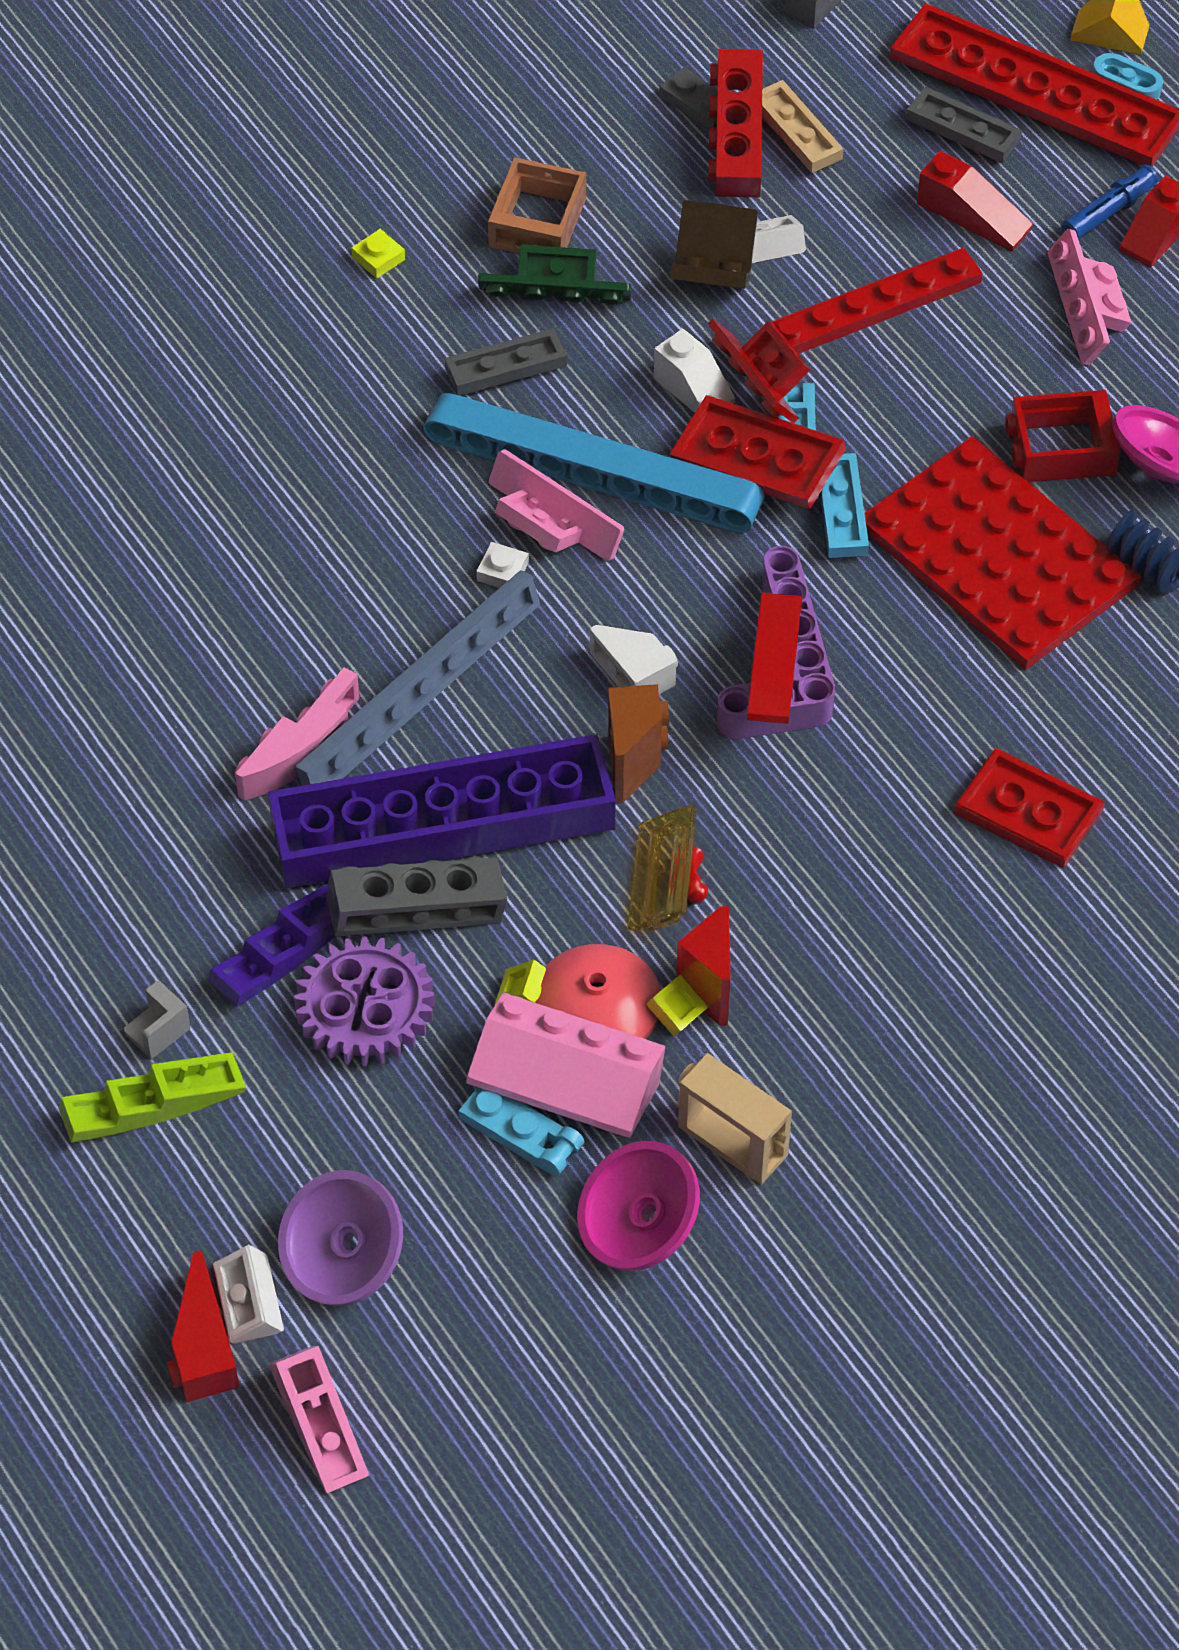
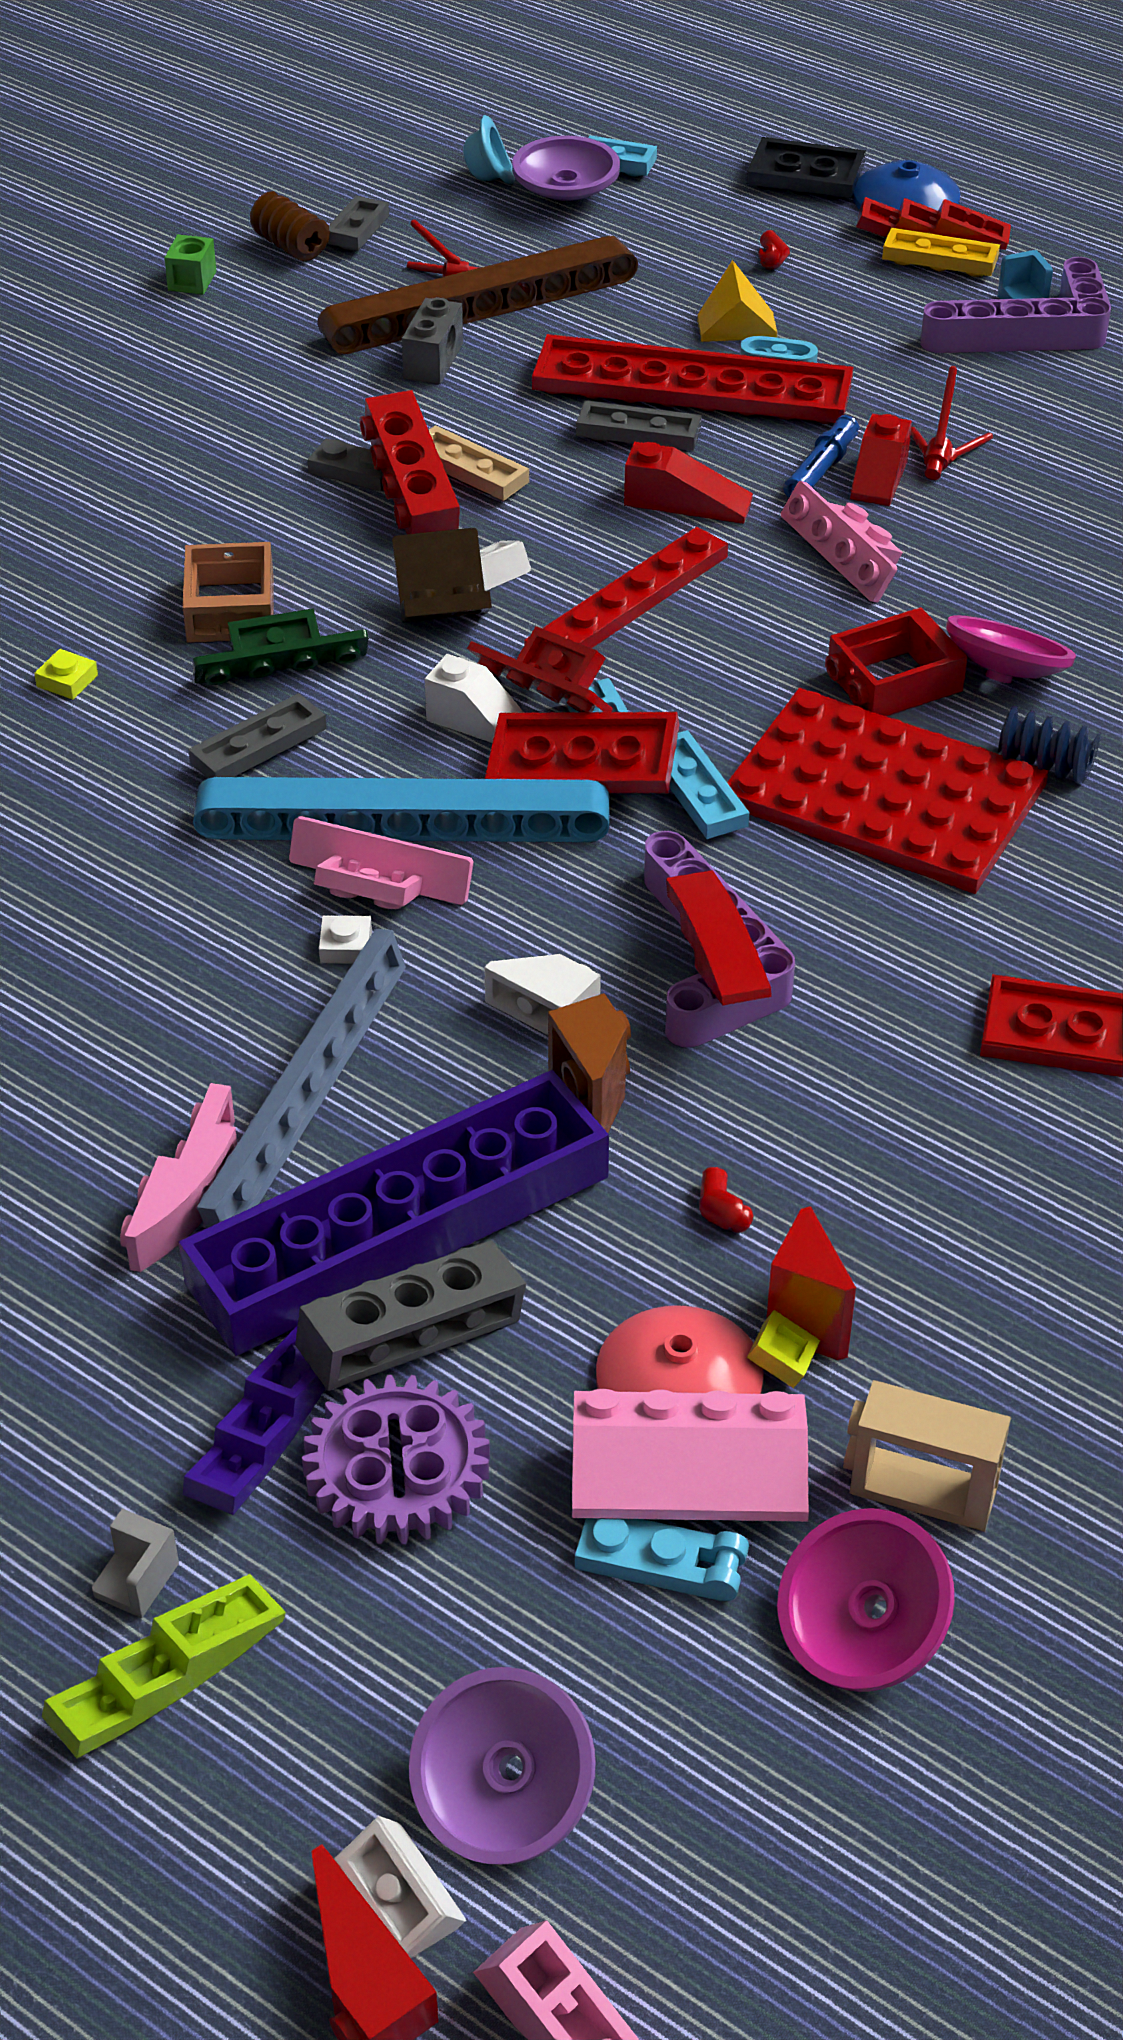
camera: 20 degrees left, 10 degrees down
neon yellow plate [494,959,546,1005] -> none
clear yellow piece [627,804,697,932] -> none

